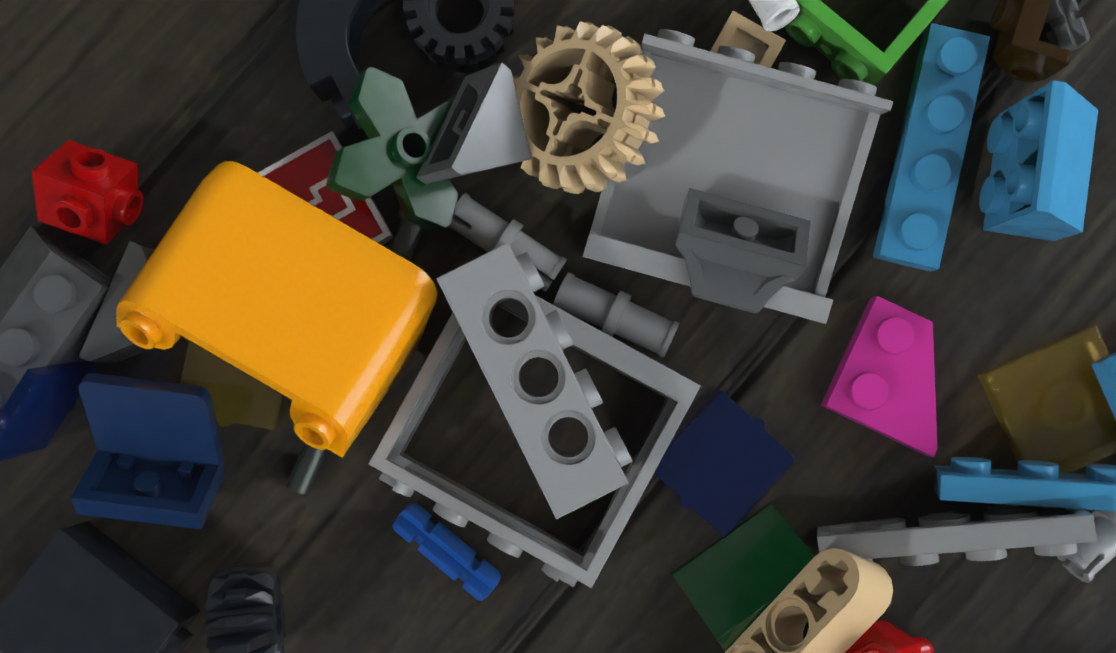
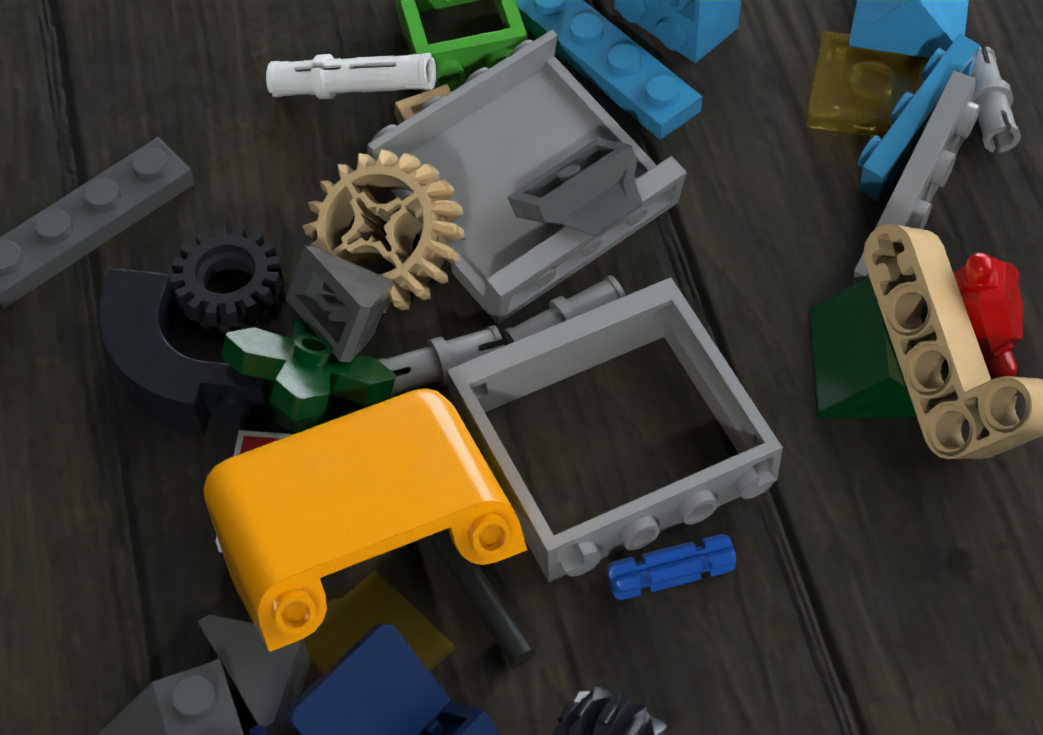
camera: 55 degrees left, 30 degrees down
red brick [32,140,143,245] -> none
light grey brick [436,243,633,519] -> none
clear blue piece [654,391,795,537] -> none
dark pink wing [820,296,938,457] -> none

